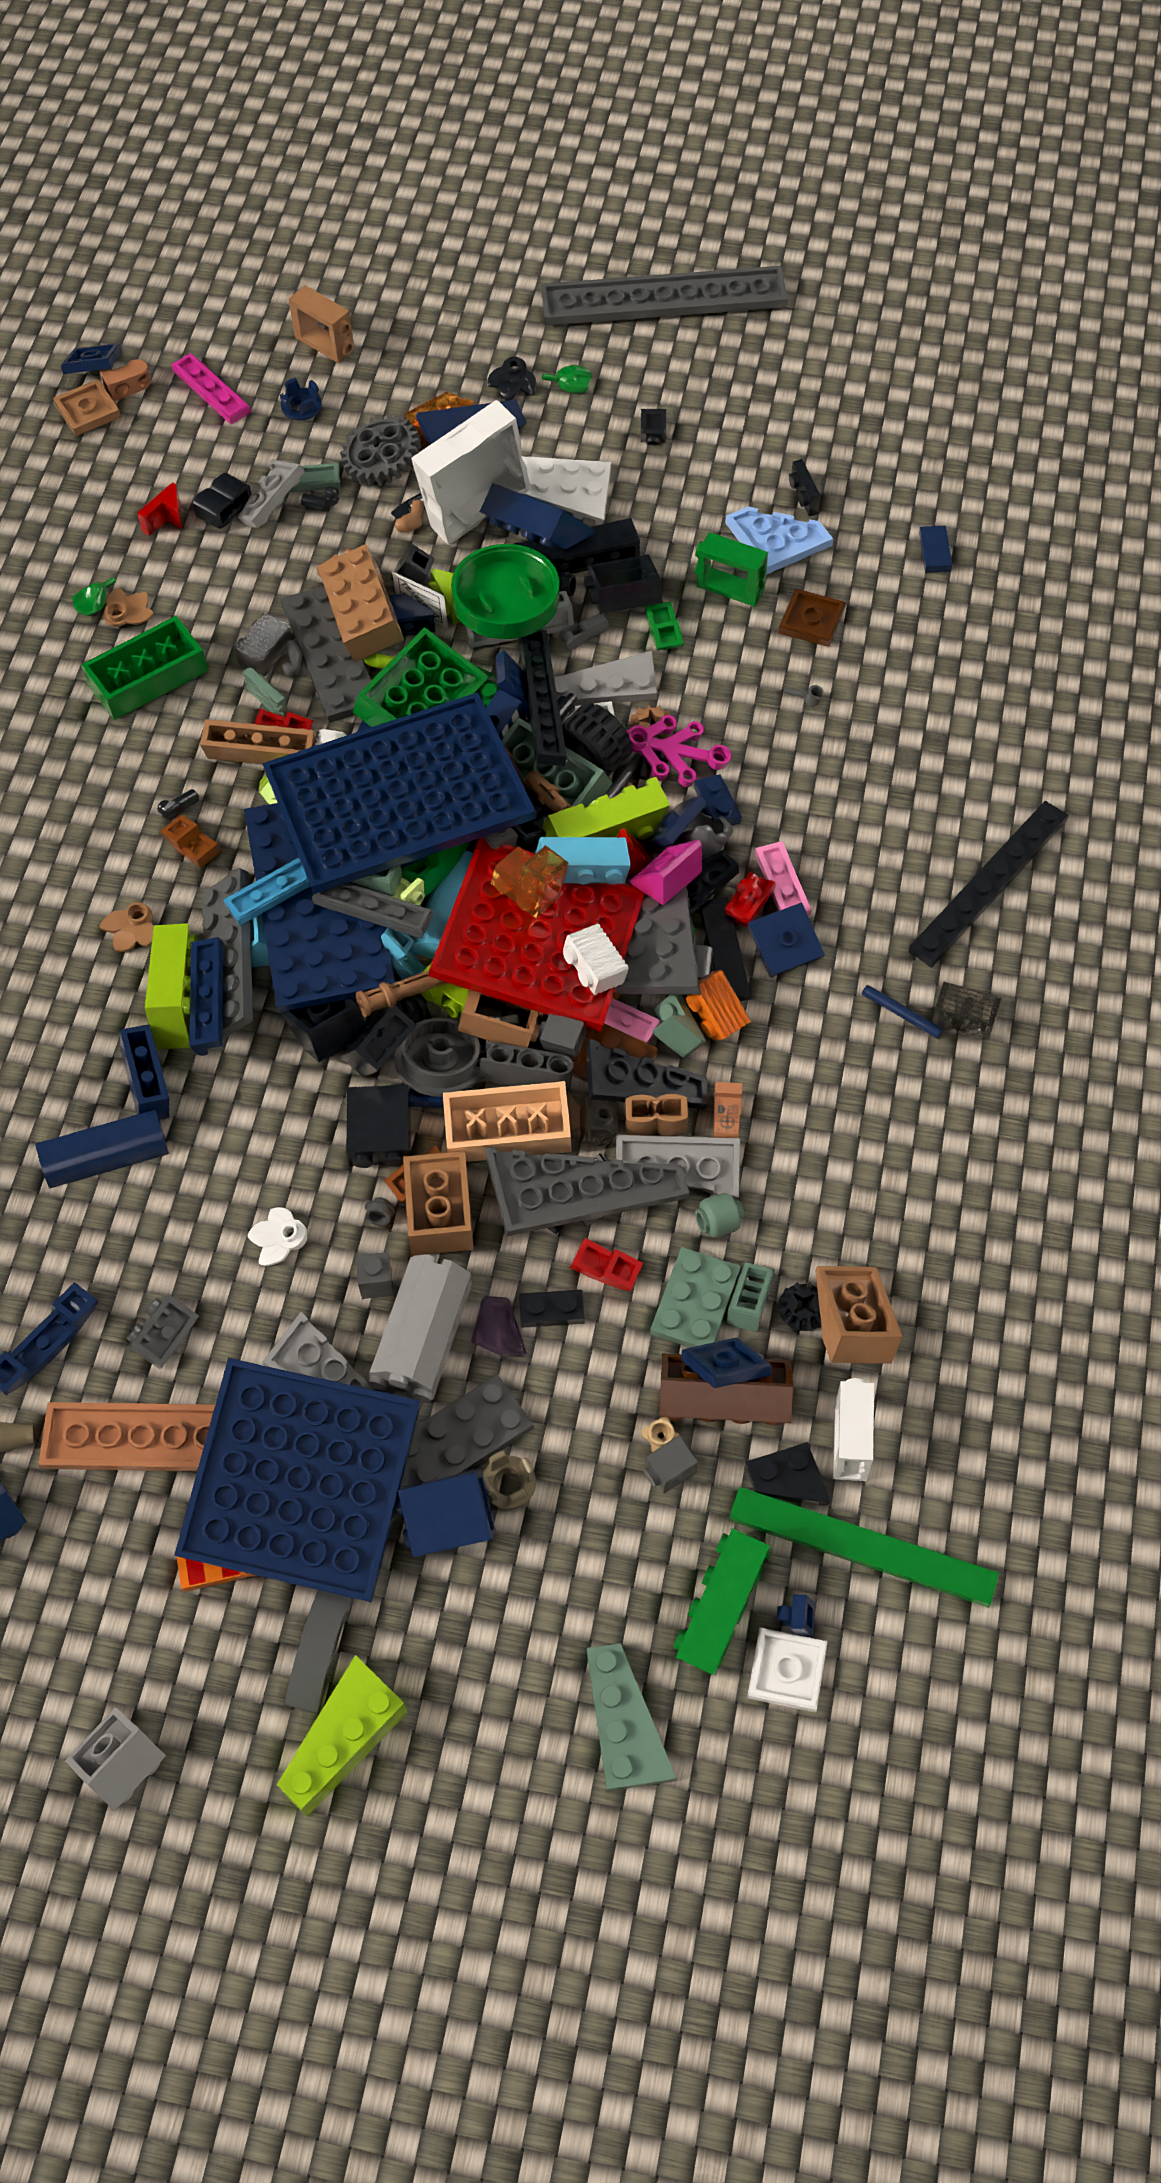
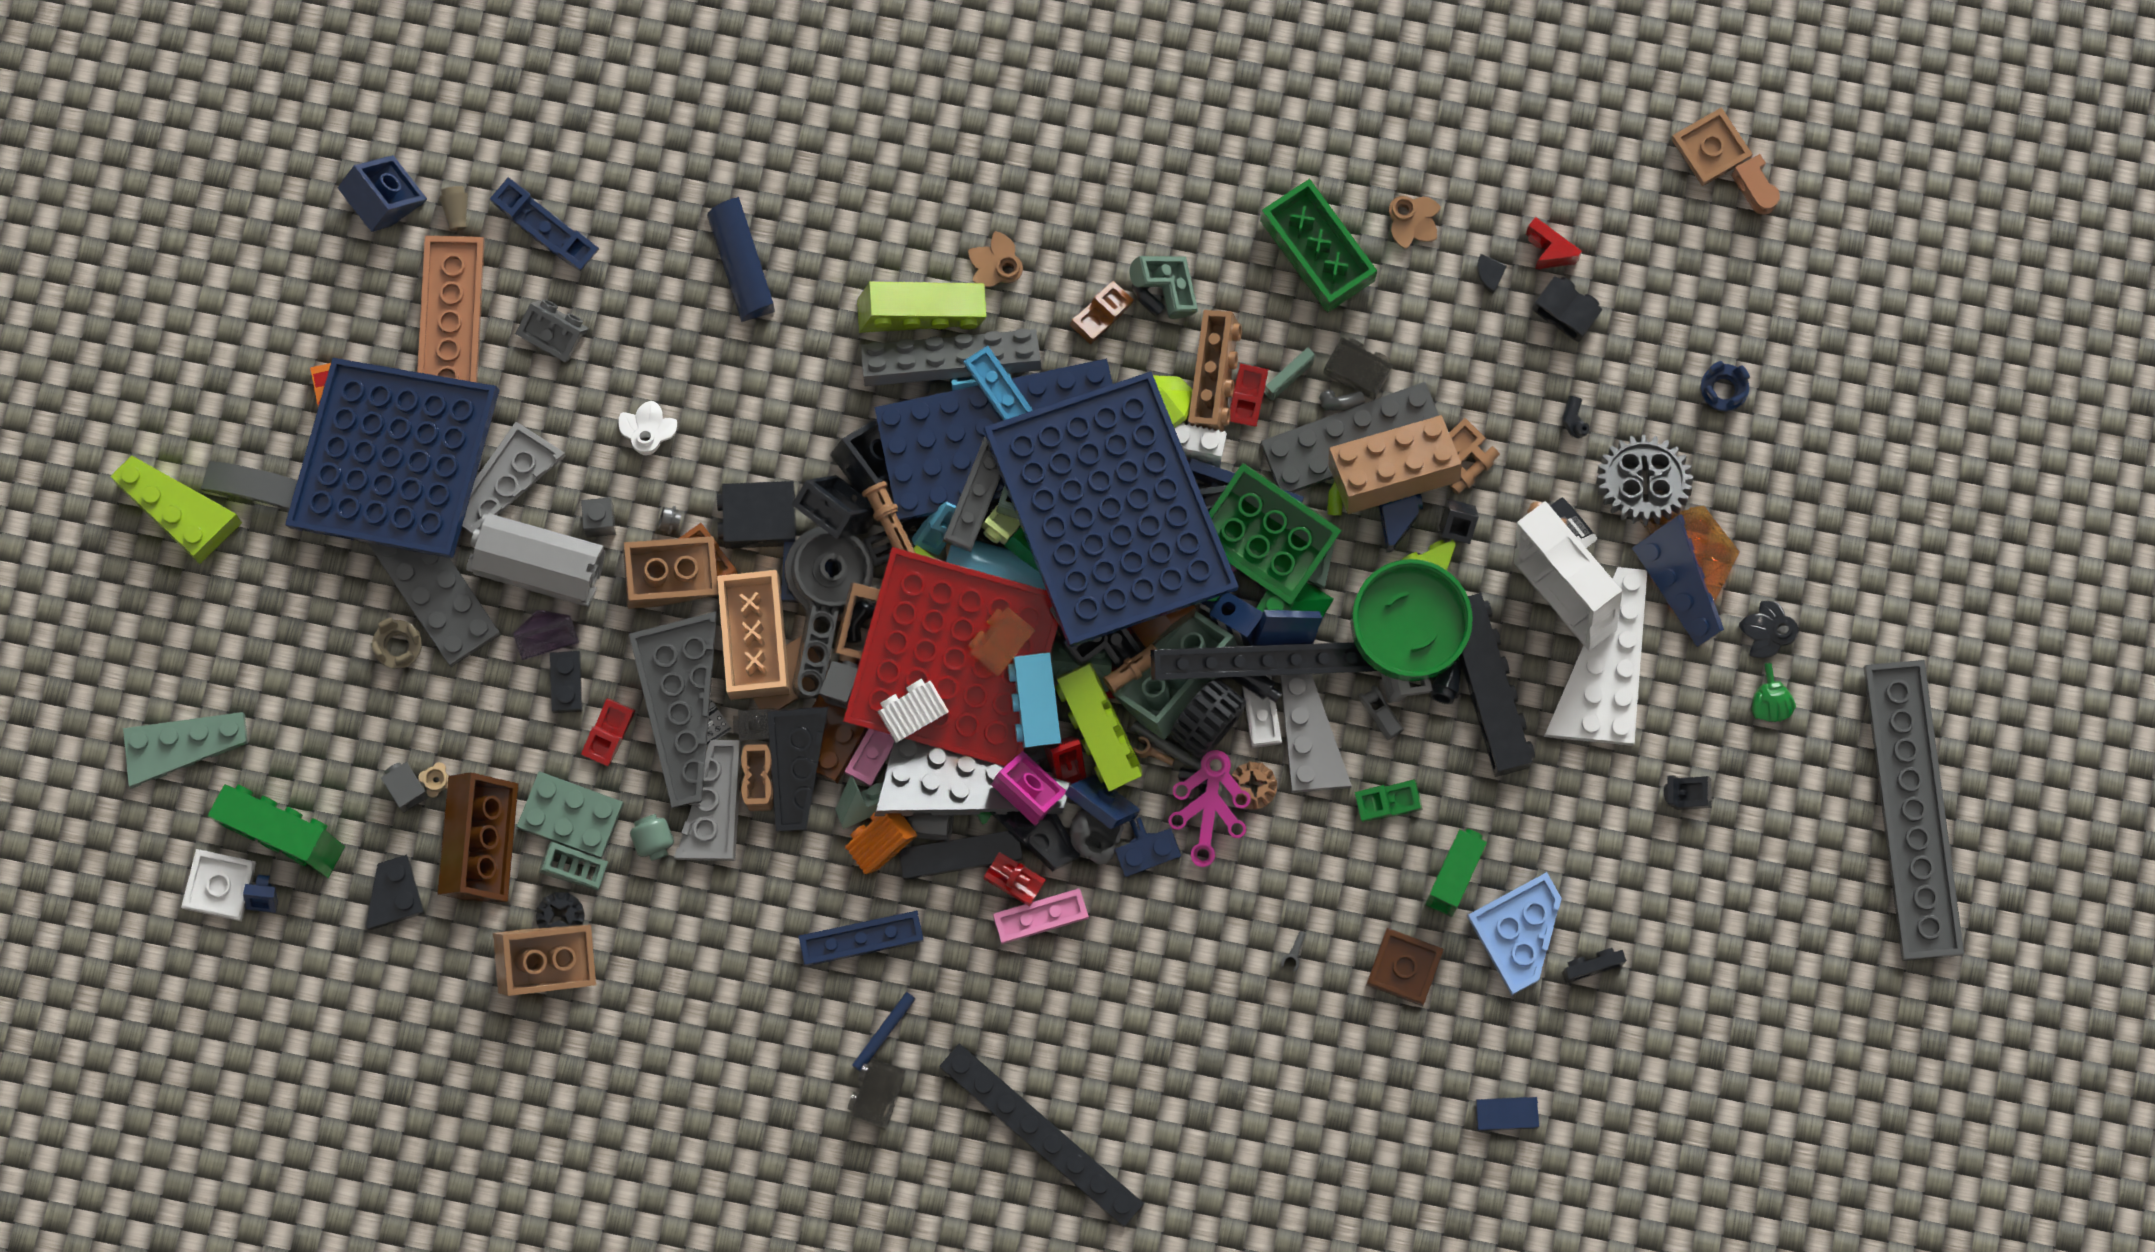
camera: 85 degrees right, 15 degrees up
dark blue plate [61,343,122,374] -> none
light grey slope [65,1707,166,1811] -> none
green piece [72,577,116,616] -> none
dark blue brick [120,1024,169,1120] -> none
dark pink tile [171,353,251,424] -> none
dark blue hinge [189,937,223,1056] -> none
light grey wing [238,459,305,528] -> none
medium nougat window [289,285,355,363] -> none
sand green tile [290,463,341,492] -> none
white sticker [392,572,448,629] -> none
dark blue brick [396,1469,497,1557] -> none
dark blue slope [479,483,594,550] -> none
black window [584,554,663,614] -> none
dark blue tile [681,1337,772,1388] -> none
nougat leg [713,1082,743,1138] -> none
green tile [729,1487,999,1608] -> none
dark blue plate [747,902,825,978] -> none
white window [833,1378,874,1482] -> none
none -> dark blue plate [799,911,924,967]
none -> sand green brick [1129,256,1198,319]
none -> black tile [1477,254,1507,294]

